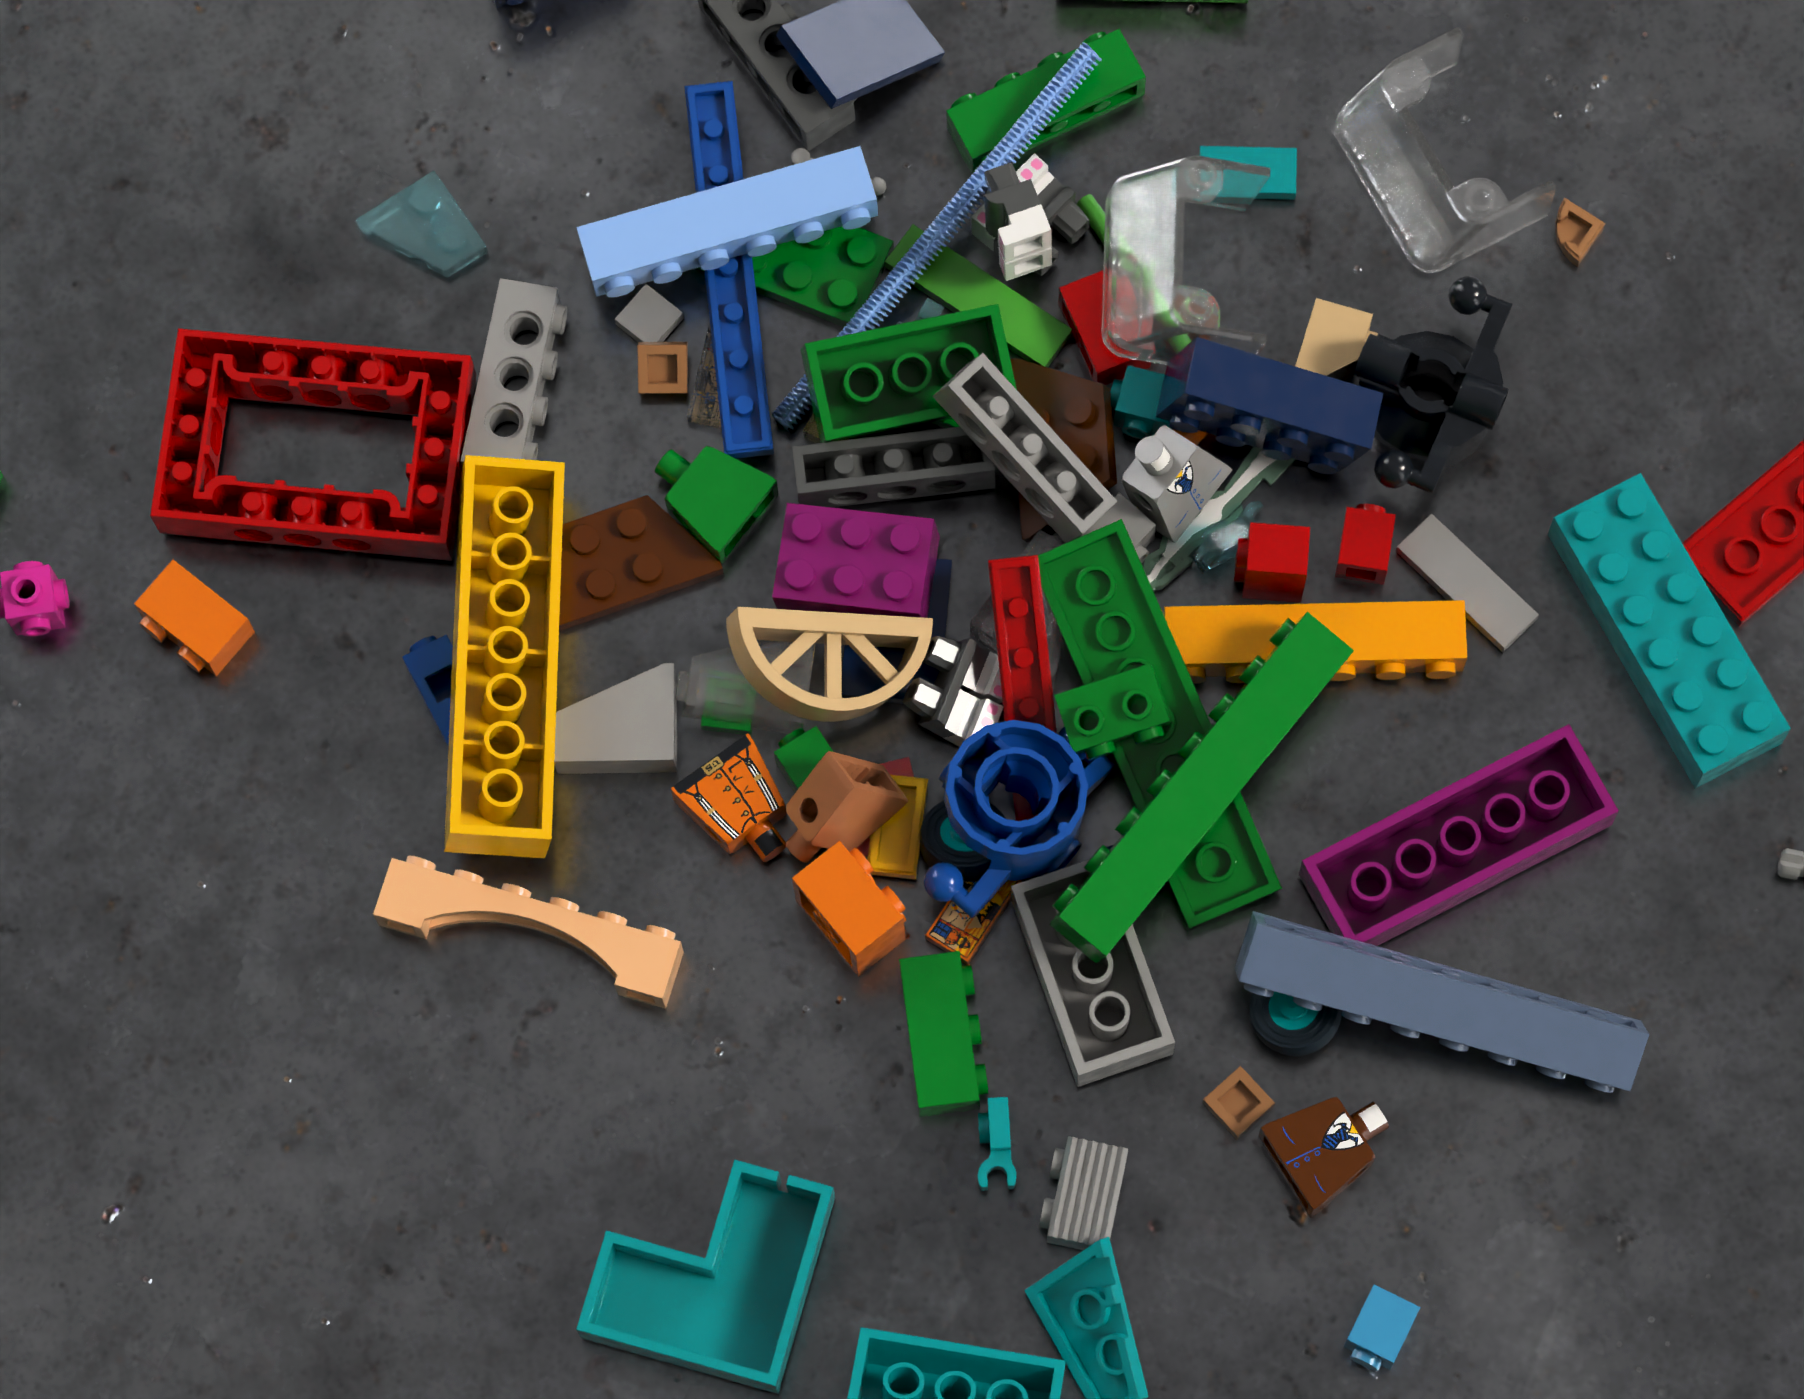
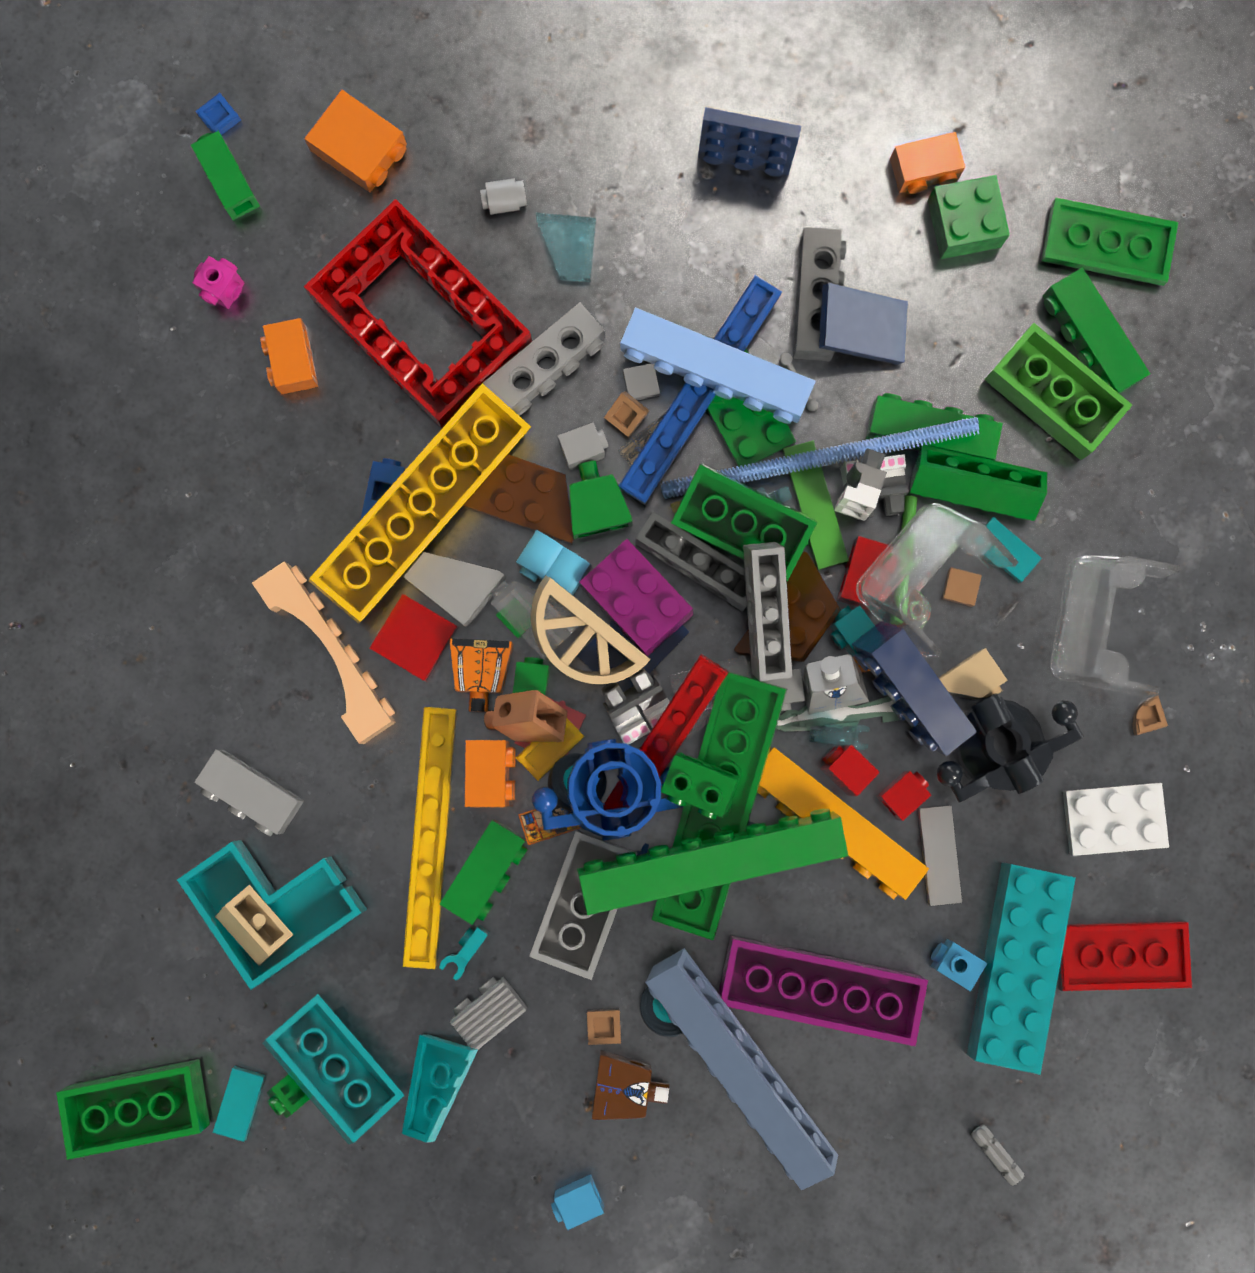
camera: 30 degrees right, 10 degrees up
none -> light grey brick [194,749,304,836]
none -> tan brick [215,885,294,966]
none -> orange brick [304,90,407,193]
none -> red tile [370,594,458,681]
none -> yellow tile [402,707,457,969]
none -> light grey brick [480,178,527,215]
none -> medium azure brick [516,530,592,596]
none -> light grey brick [558,422,609,471]
none -> green brick [910,444,1047,521]
none -> dark azure brick [930,939,987,992]
none -> medium nougat tile [942,567,982,607]
none -> white plate [1063,783,1169,856]

